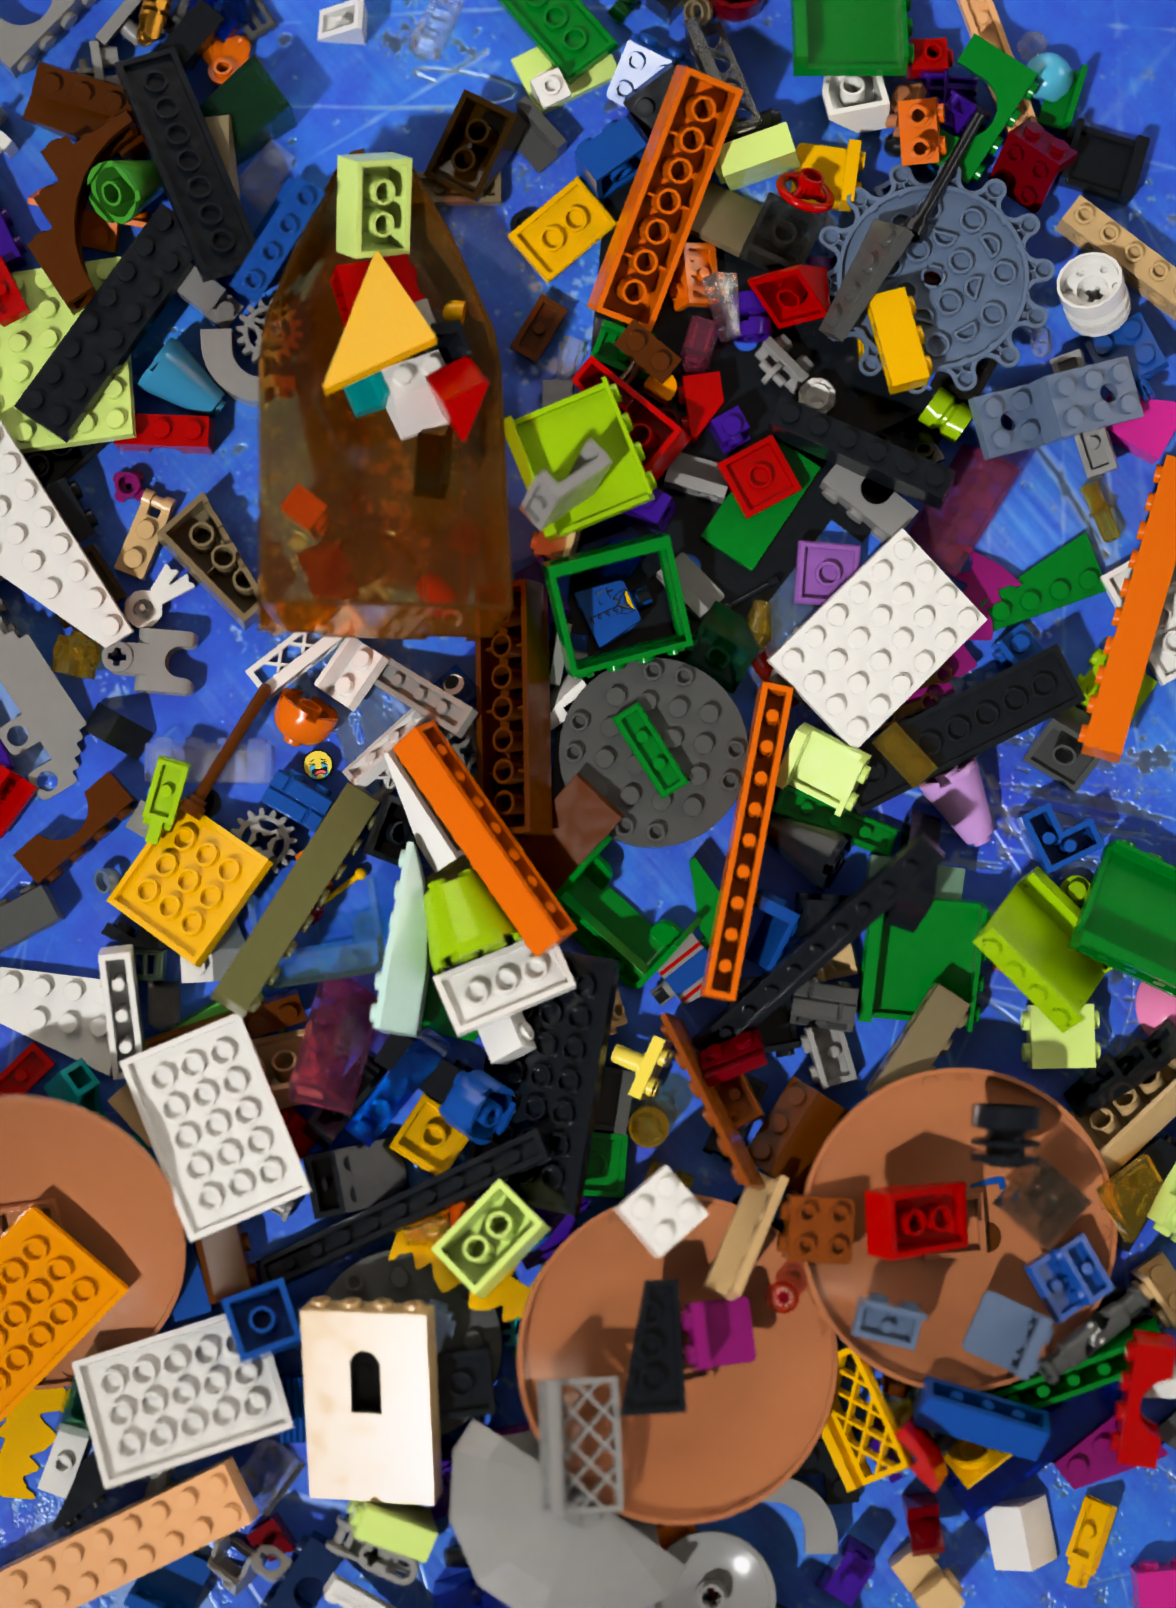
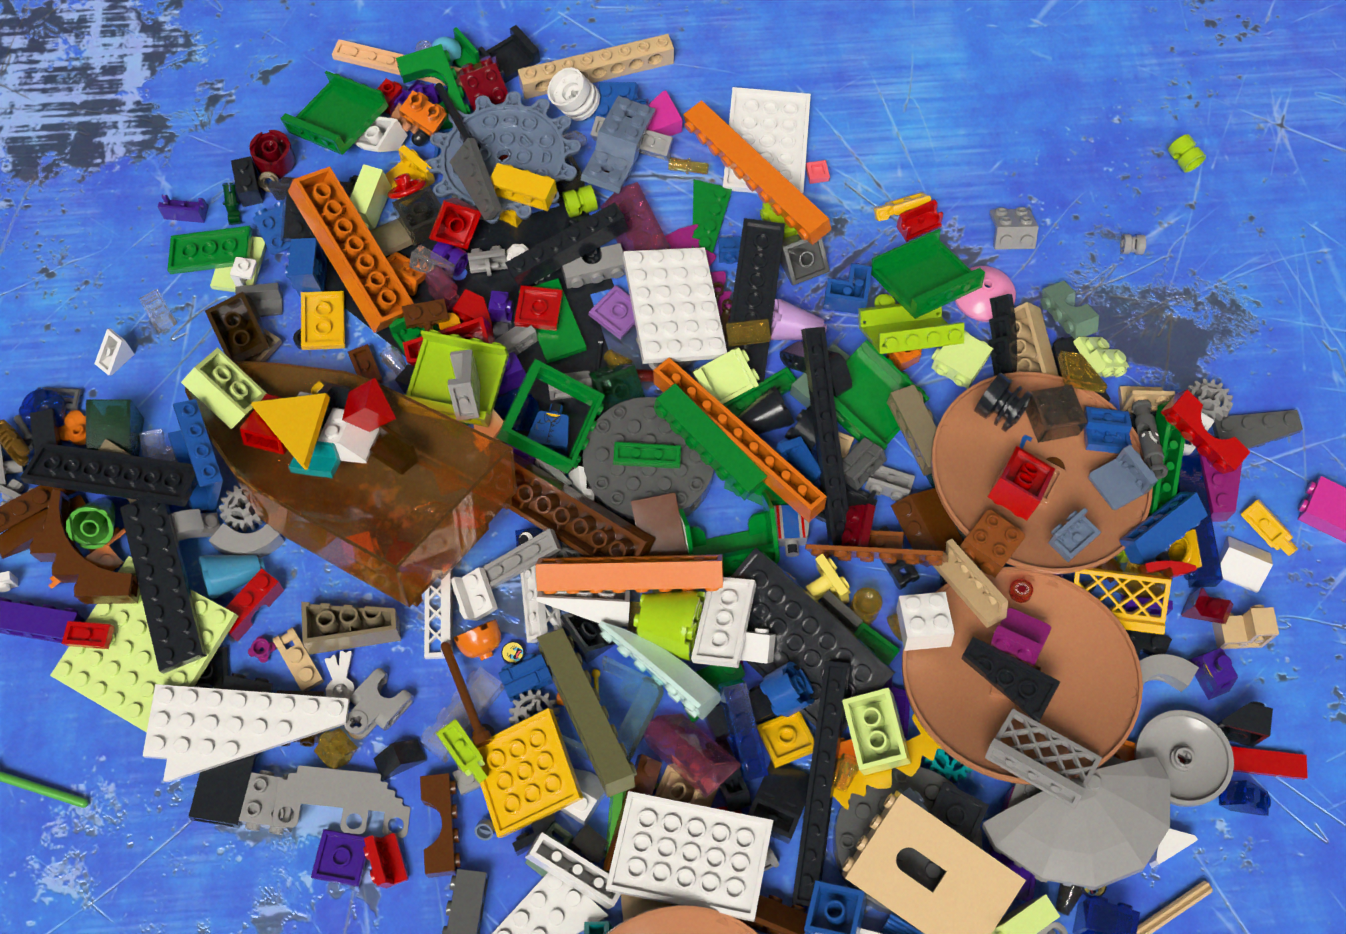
camera: 55 degrees left, 20 degrees down
none -> green brick [654,383,767,501]

